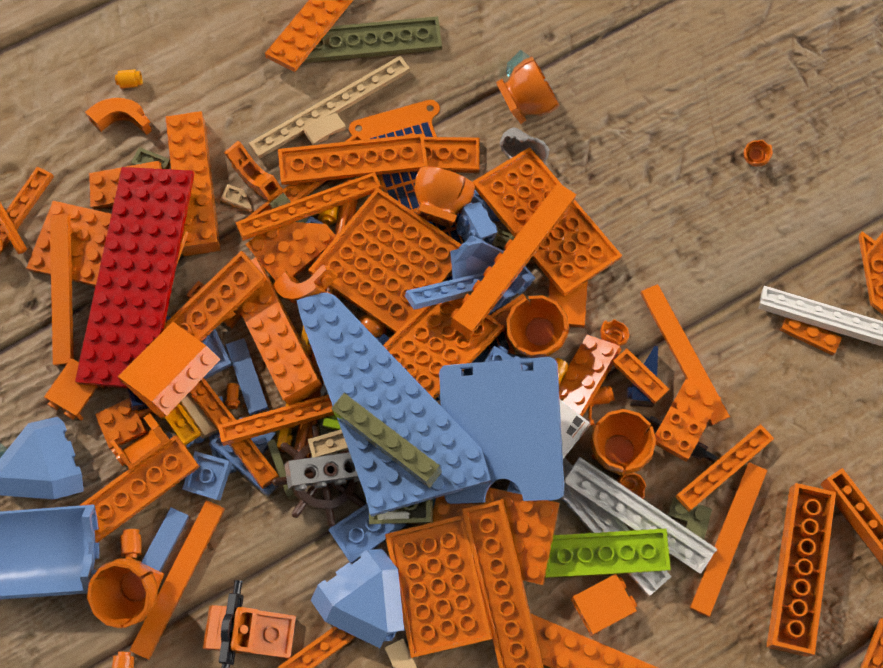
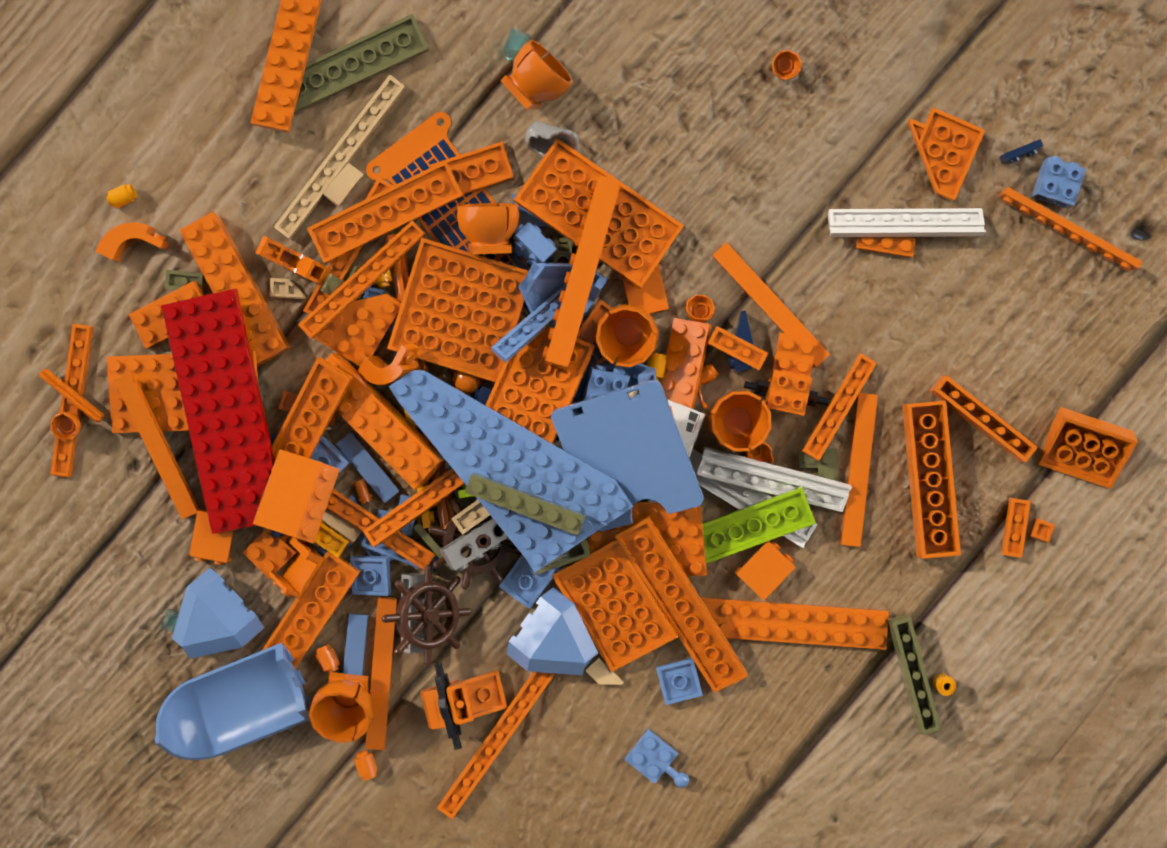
camera: 20 degrees left, 20 degrees up
none -> reddish brown brick [382,565,472,666]

